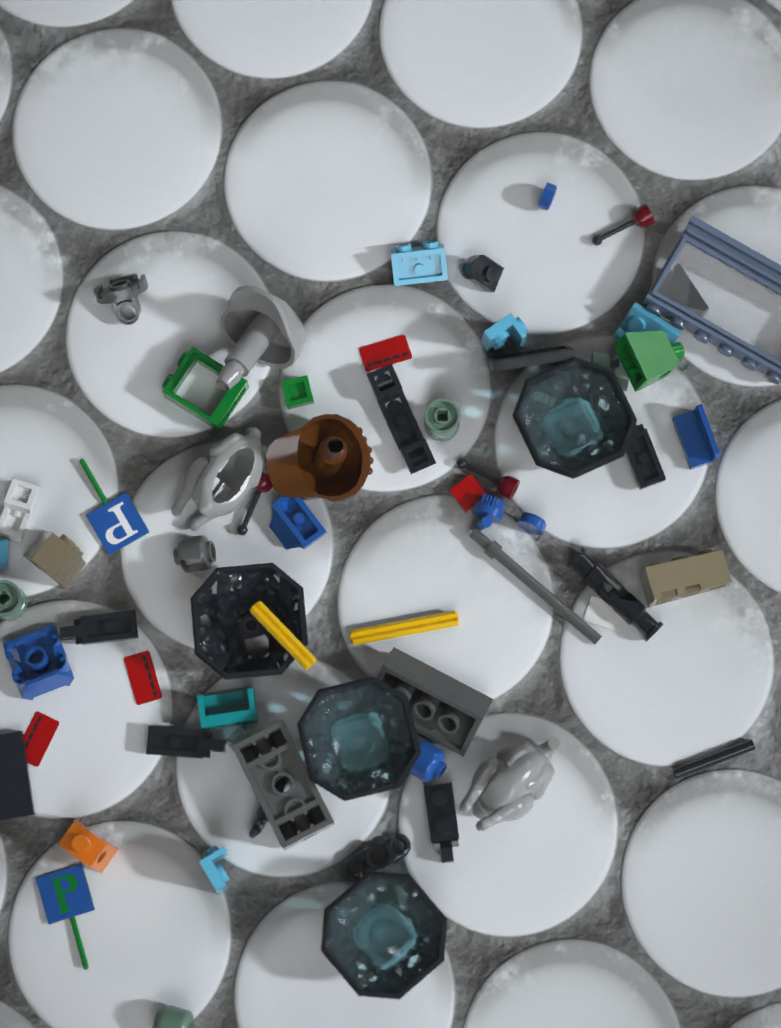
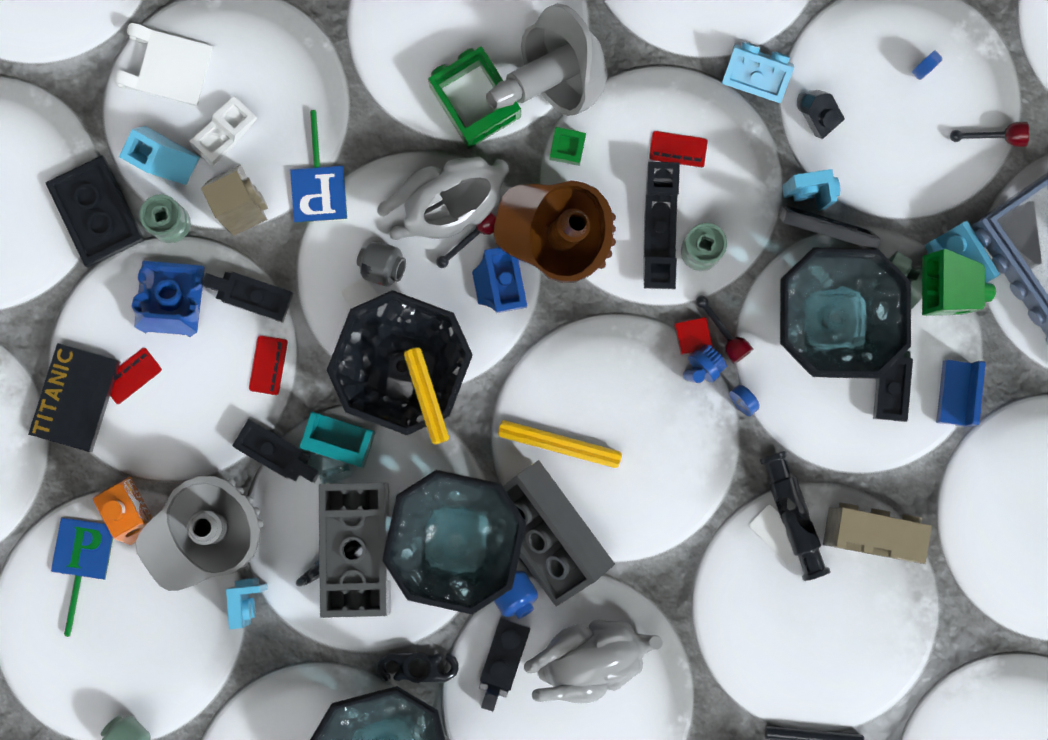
camera: 20 degrees right, 5 degrees up
dark grey bar [469,528,602,645] -> none
none -> light grey piece [135,476,264,591]

